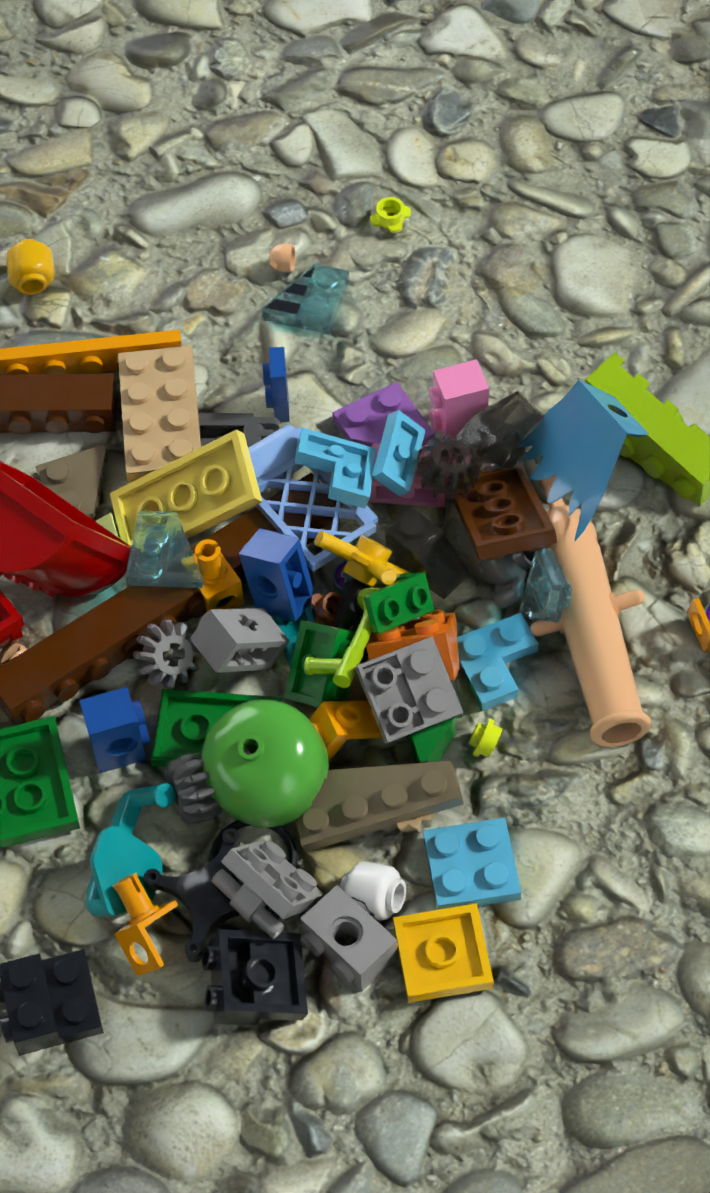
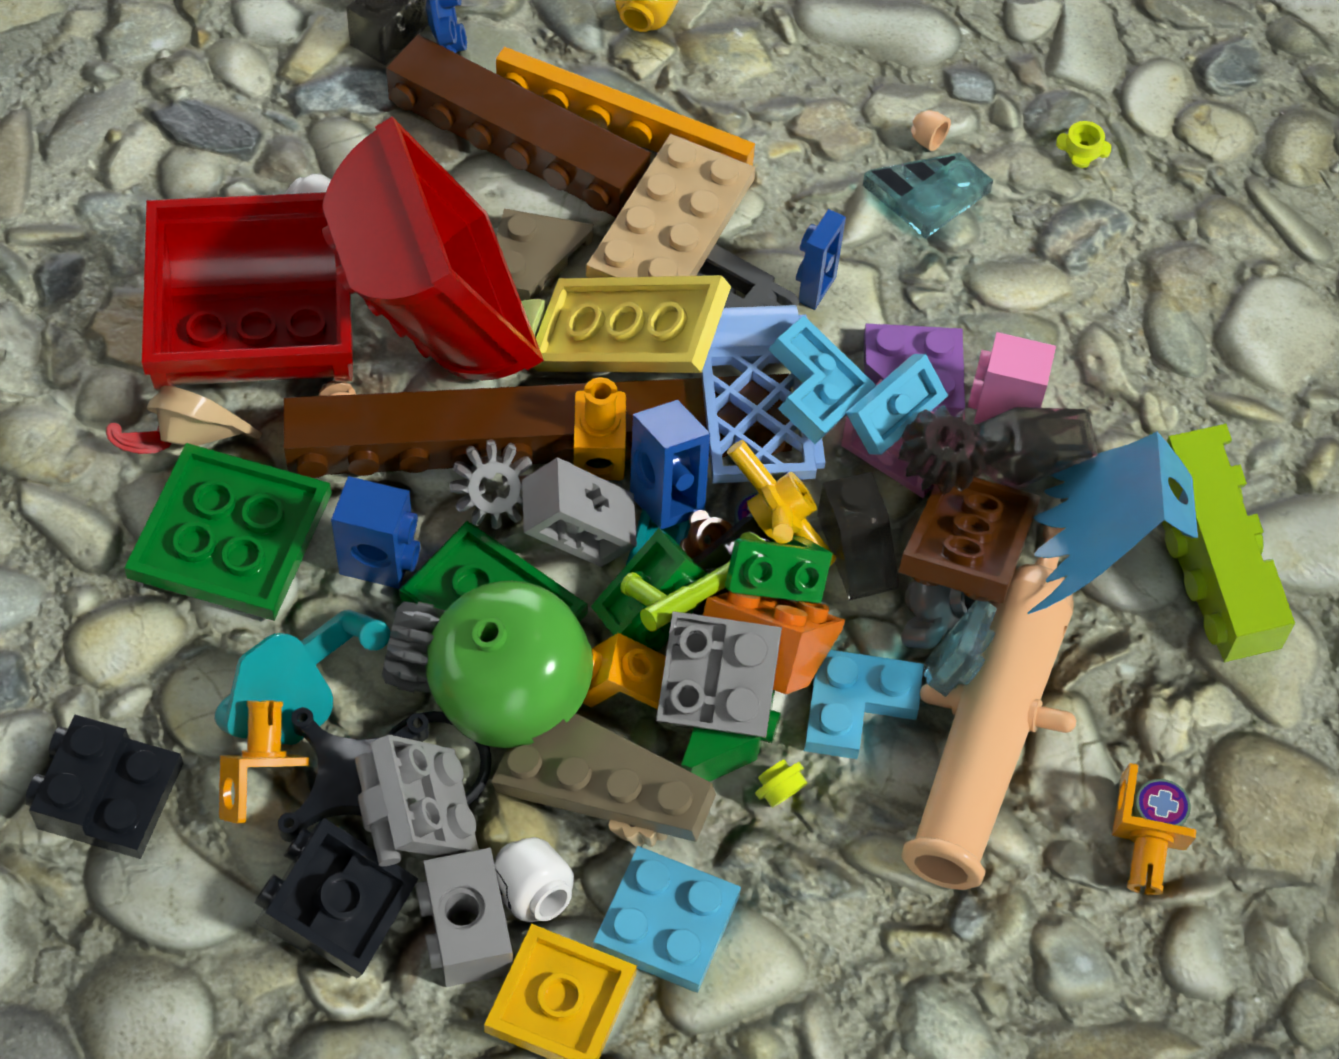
camera: 25 degrees right, 0 degrees up
clear light blue wing [125,511,204,588] -> none

